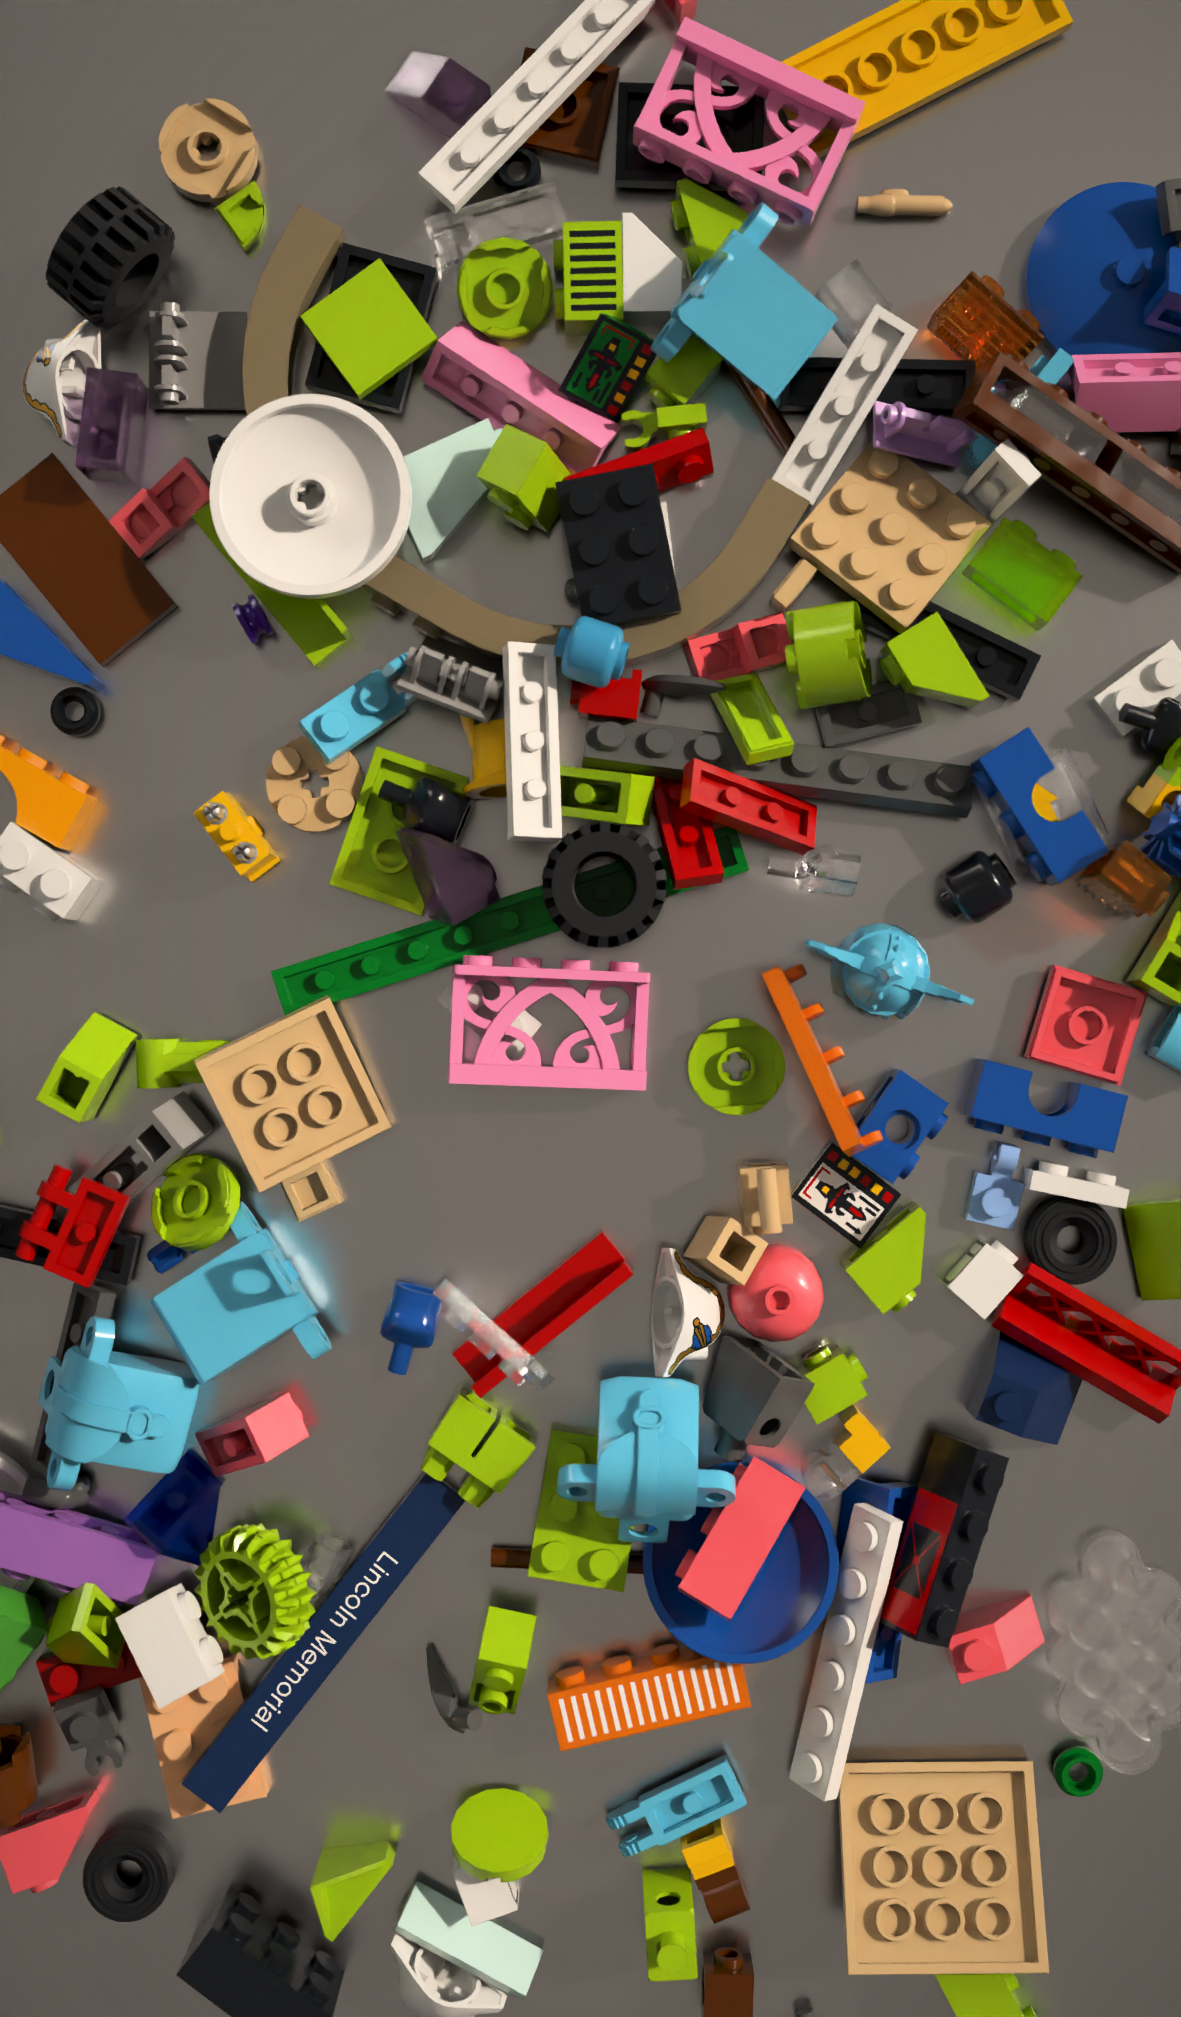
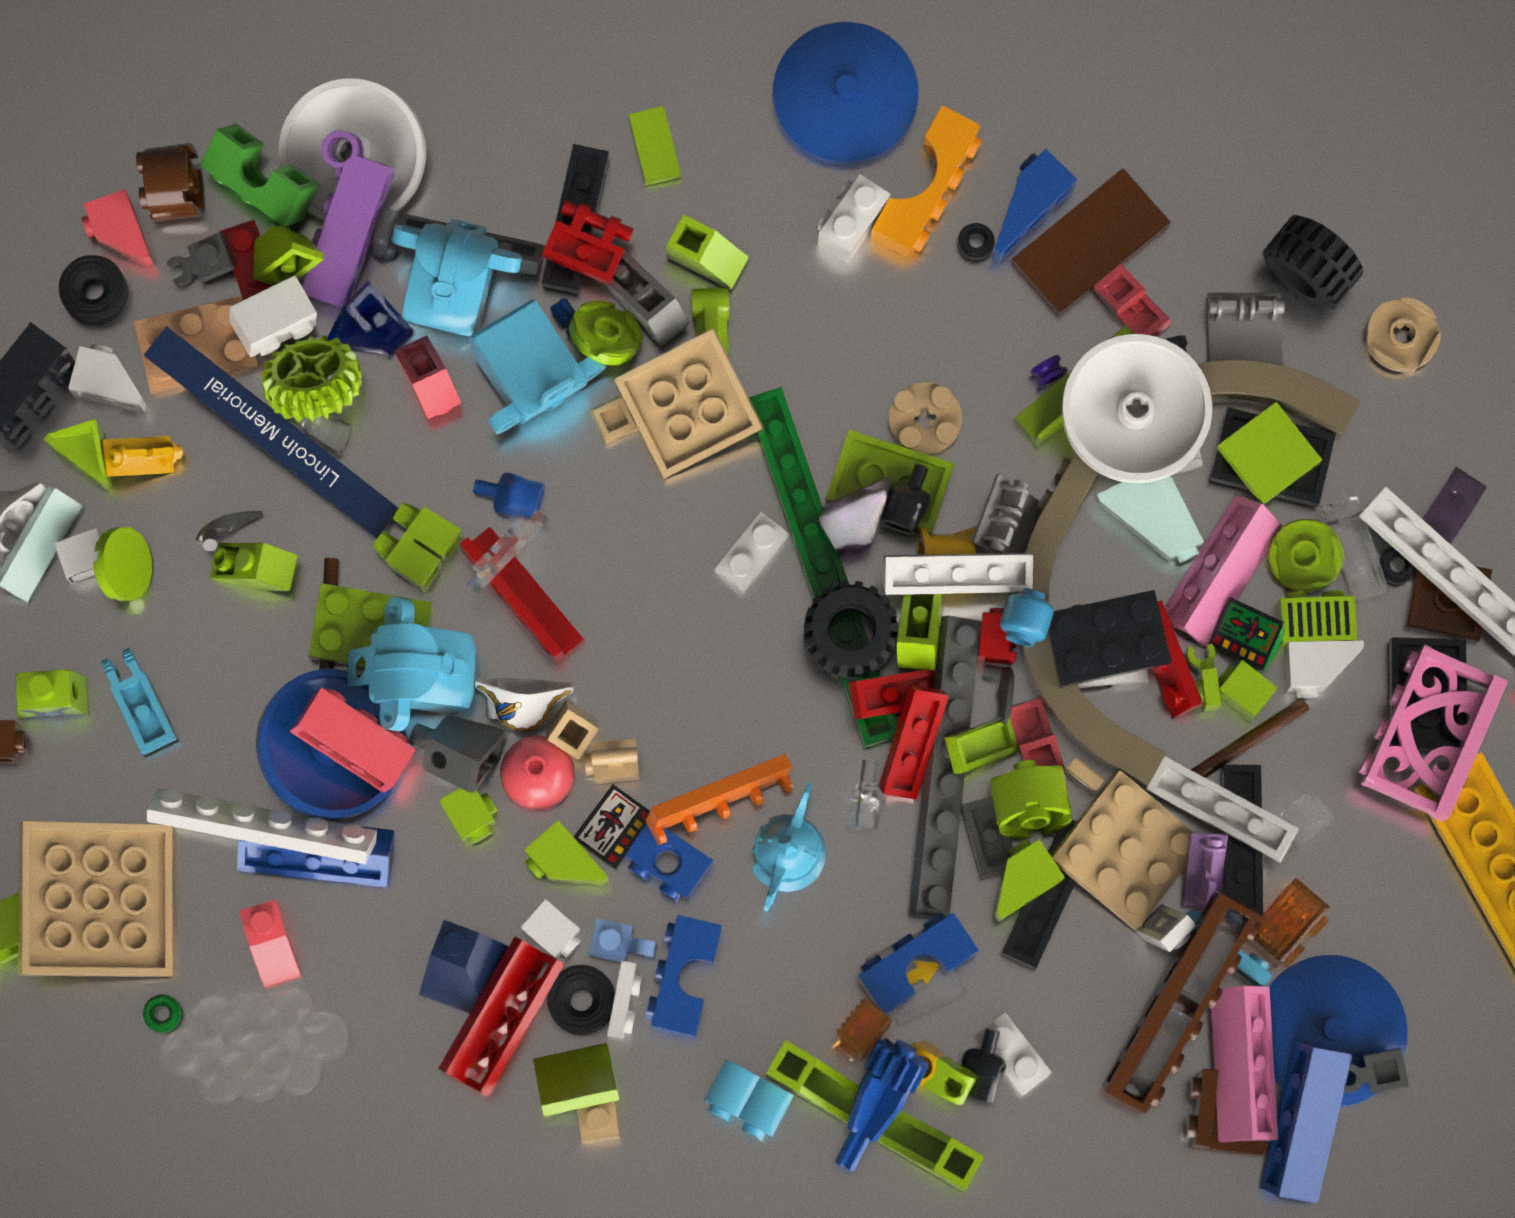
camera: 80 degrees right, 10 degrees down
white hat [22,319,102,447] -> none
clear purple brick [75,367,149,486] -> none
yellow piece [193,791,281,882] -> none
lime tile [215,180,266,254] -> none
medium azure hinge [298,651,418,765] -> none
bright pink fence [447,955,650,1091] -> none
lime brick [476,424,571,532] -> none
orange brick [547,1644,752,1752] -> none
medium azure piece [650,202,838,401] -> none
lime slope [669,178,749,278] -> none
leg [680,1818,751,1924] -> none
lime plate [687,1018,785,1115] -> none
leg [801,1404,891,1499] -> none
tan piece [856,189,952,217] -> none
black brick [879,1432,1009,1648] -> none
black head [940,851,1017,923] -> none
clear neon green brick [961,517,1083,631] -> none
coral plate [1024,965,1148,1086] -> none
none -> white slope [68,344,147,413]
none -> yellow hinge [101,436,182,477]

